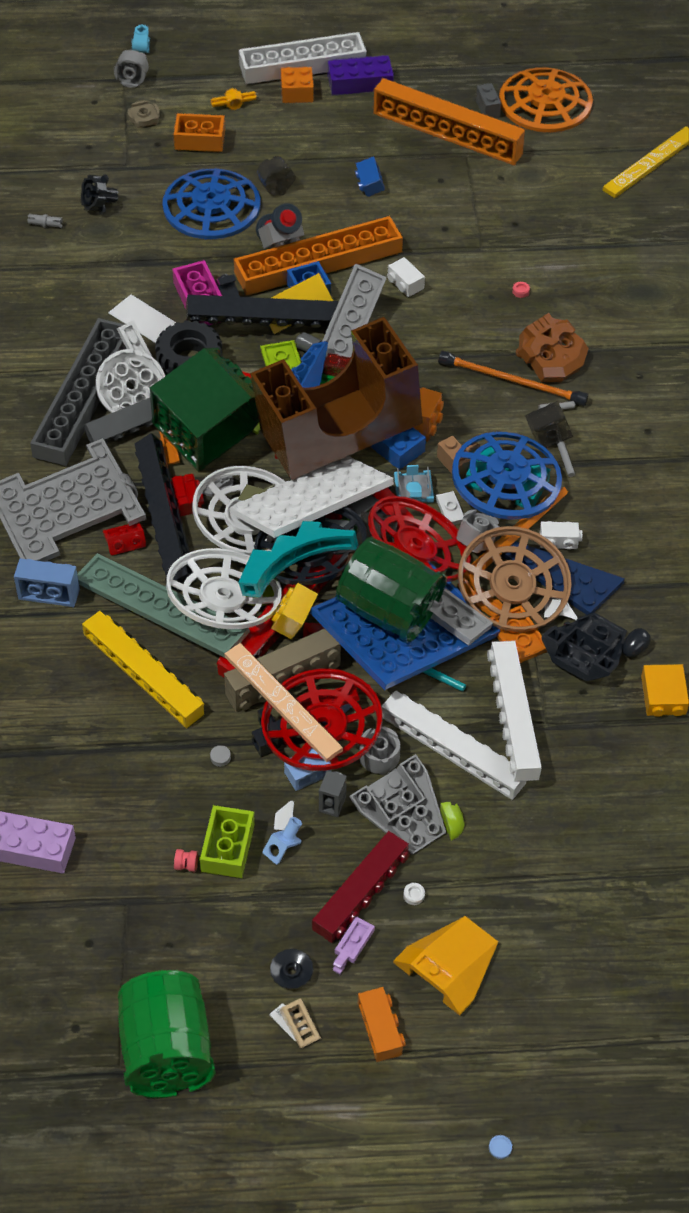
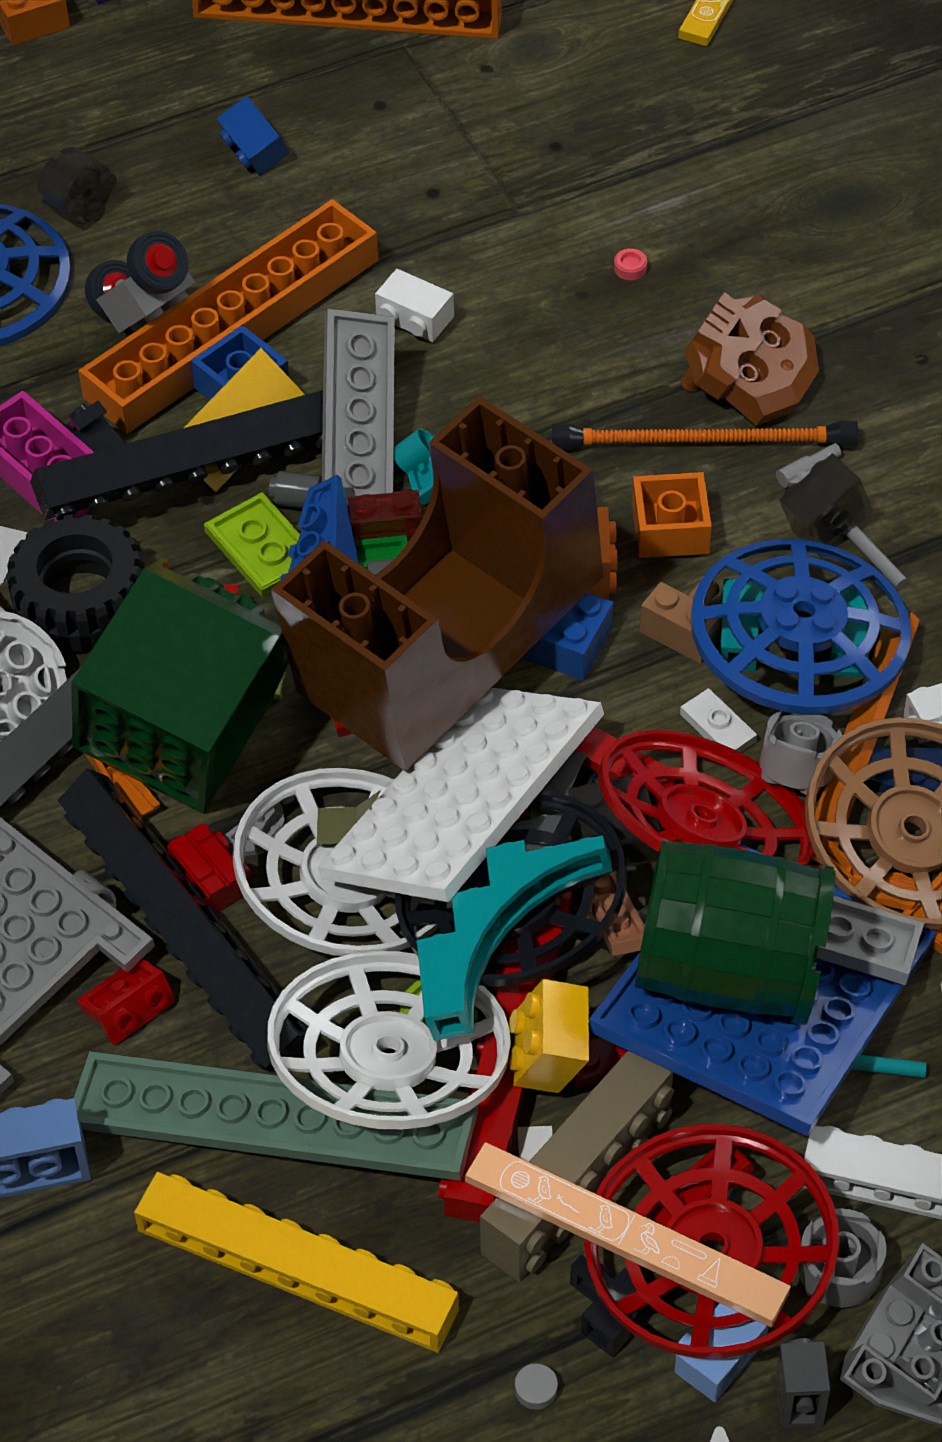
camera: 20 degrees left, 0 degrees up
piece [394,465,434,502] -> none
none -> orange brick [632,472,712,558]

